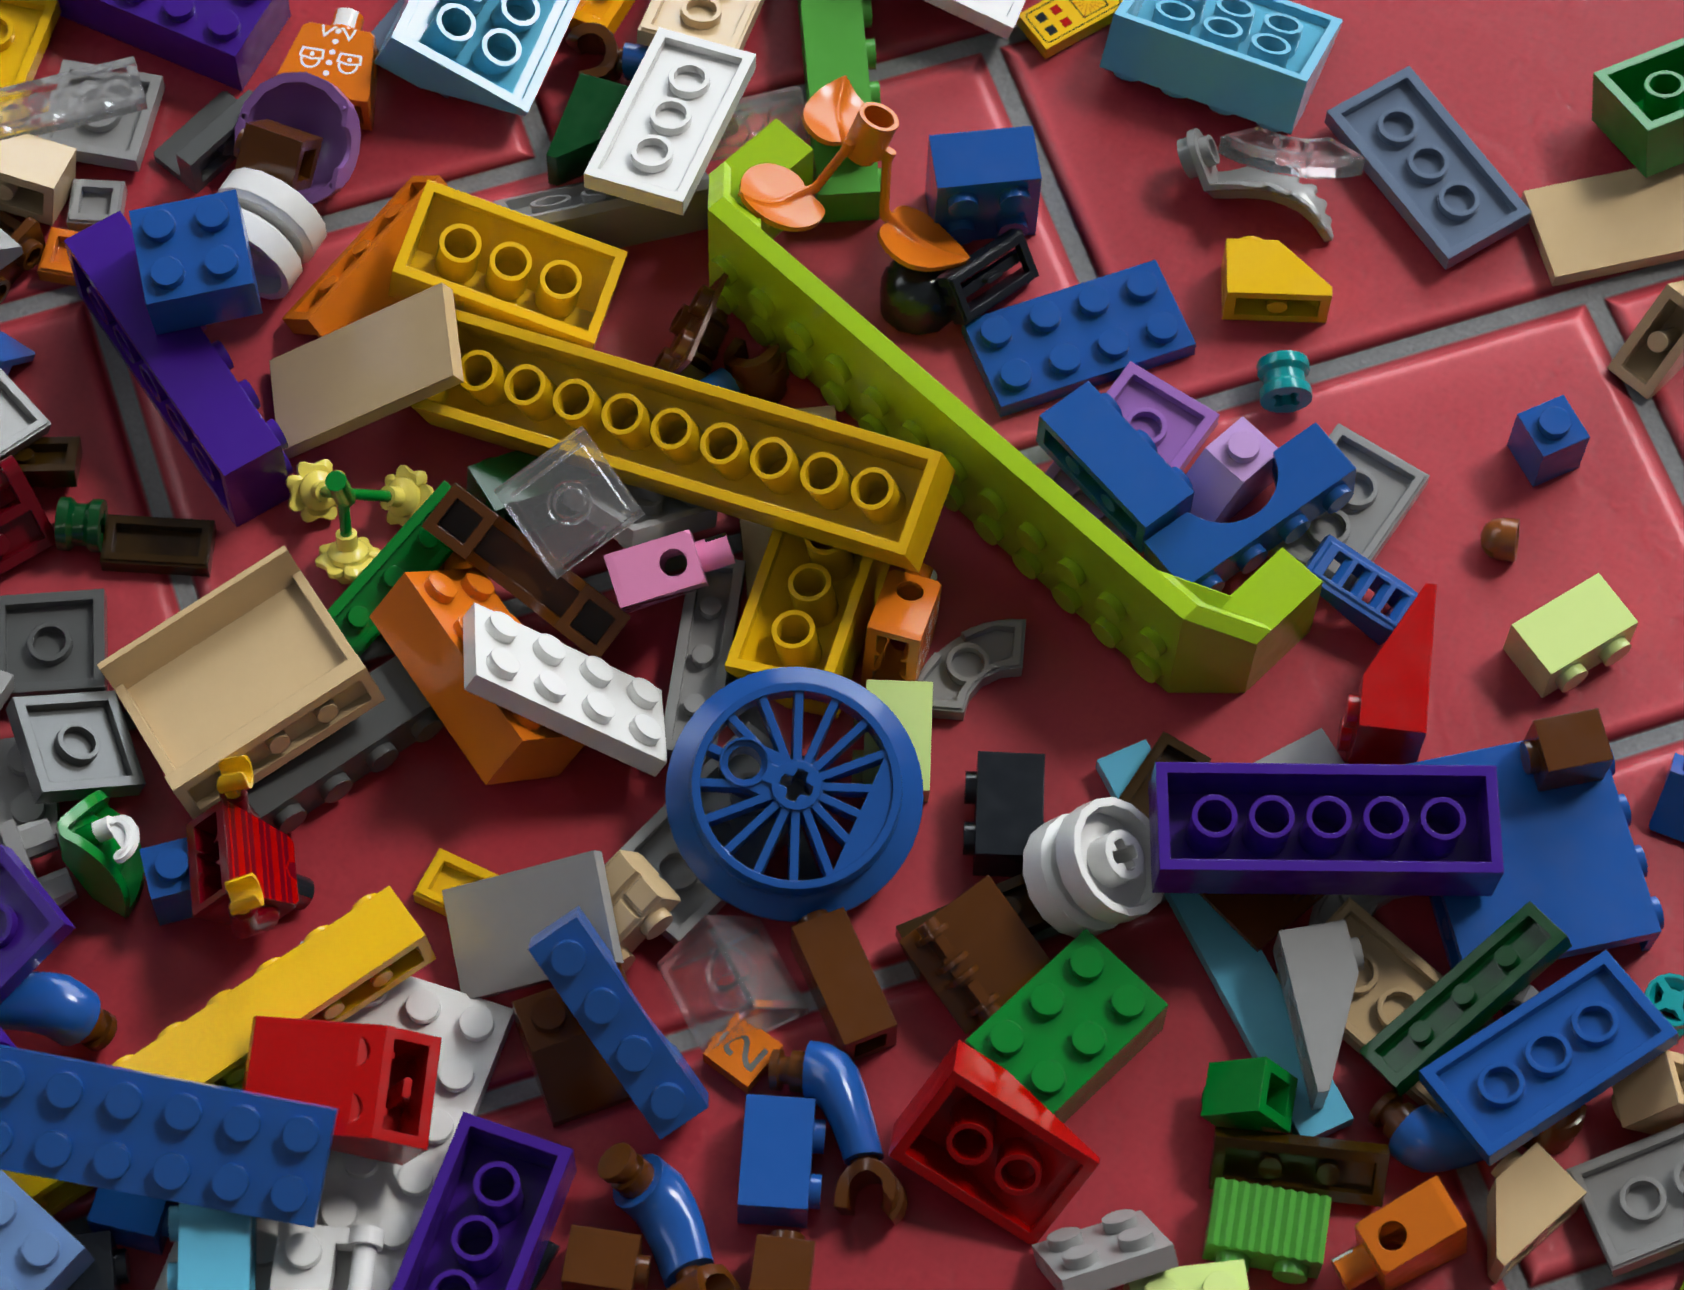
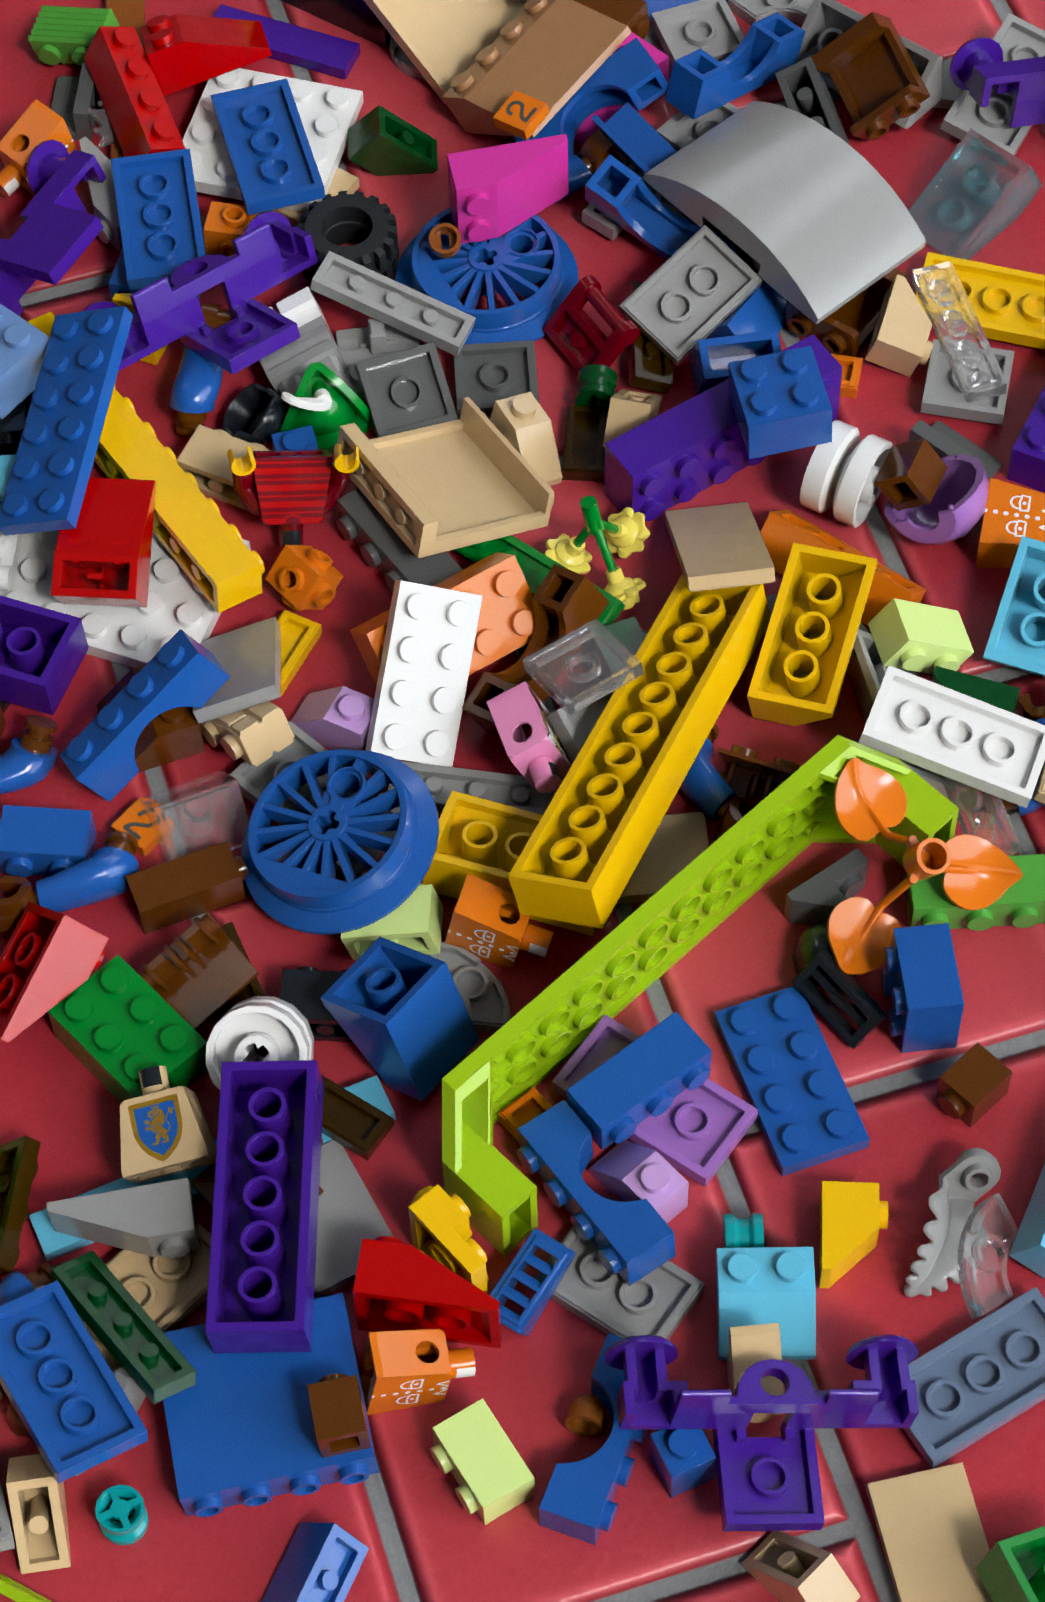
camera: 95 degrees right, 5 degrees down
light grey tile [66,179,127,232] -> none
green brick [1201,1057,1298,1133] -> none
none -> tan torso [120,1066,217,1184]
none -> tan brick [177,424,271,511]
none -> black hair [223,383,286,444]
none -> orange brick [265,545,343,611]
none -> lavender slope [291,686,374,751]
none -> blue slope [321,937,480,1101]
none -> orange torso [359,1329,476,1415]
none -> yellow plate [408,1184,489,1294]
none -> tan slope [490,392,563,486]
none -> blue arch [539,1333,669,1545]
none -> tan slope [603,389,663,447]
none -> dark purple piece [605,1334,919,1531]
none -> blue brick [690,330,782,395]
none -> medium azure slope [715,1247,816,1361]
none -> tan slope [726,1323,784,1423]
none -> dark grey slope [784,848,869,925]
none -> yellowish green brick [868,598,974,674]
none -> reddish brown brick [936,1042,1012,1127]

